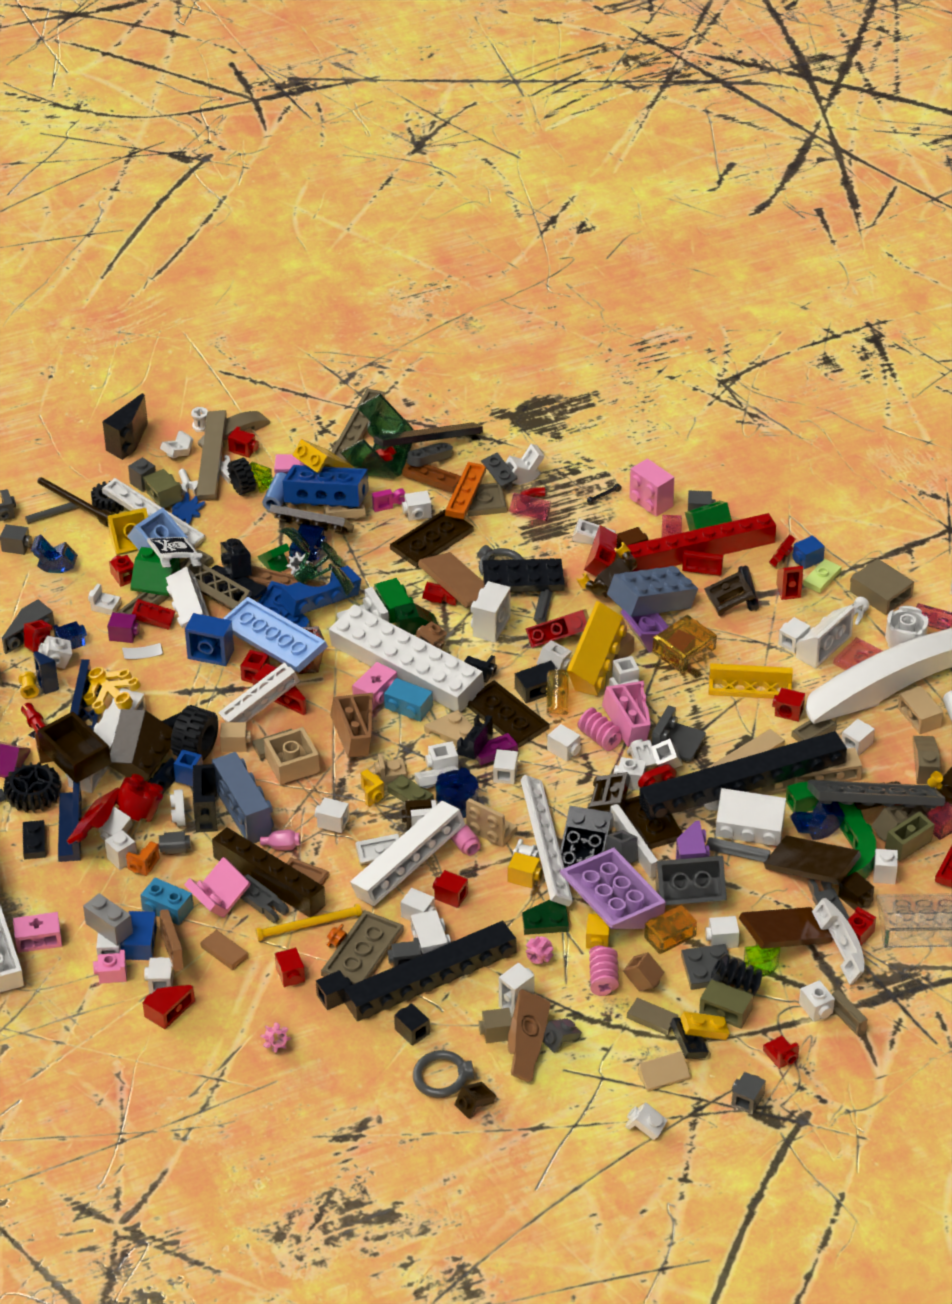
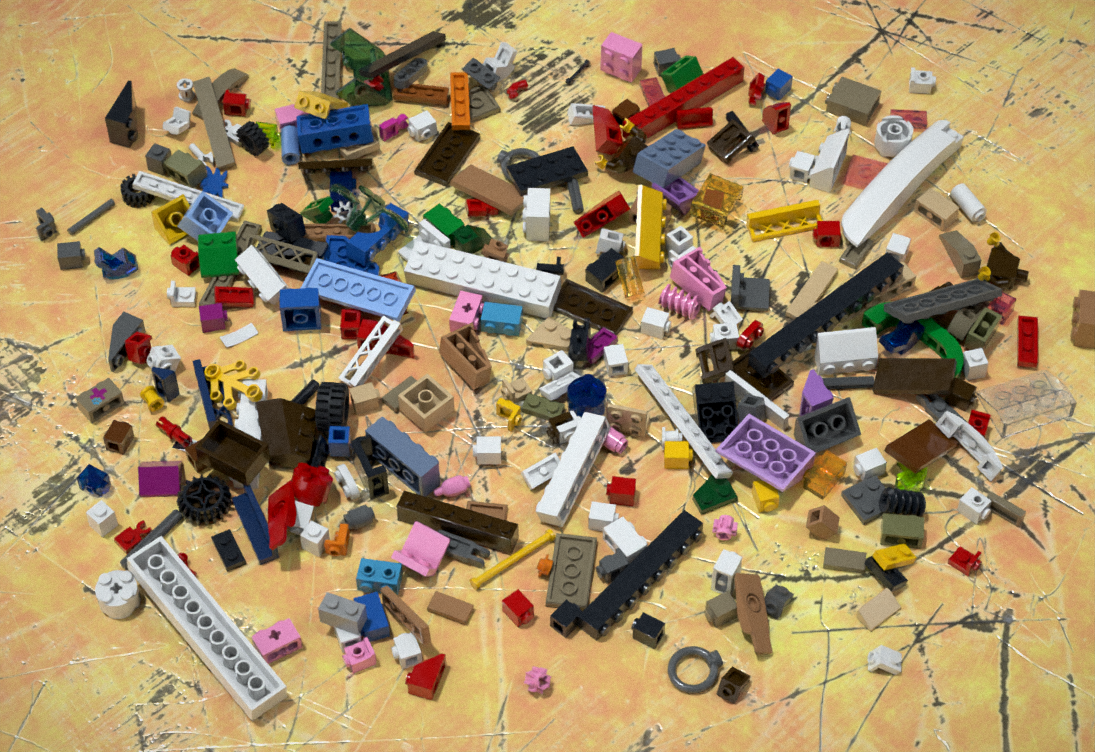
camera: 20 degrees left, 10 degrees up
dark brown piece [37,477,114,527] -> none
clear blue brick [53,621,87,649] -> none
flag [147,537,202,567] -> none
clear pink plate [509,492,552,521] -> none
bright pink piece [589,946,619,996] -> none
white brick [651,739,683,769] -> none
dark grey brick [731,1072,766,1115] -> none
yellowish green plate [803,559,842,593] -> none

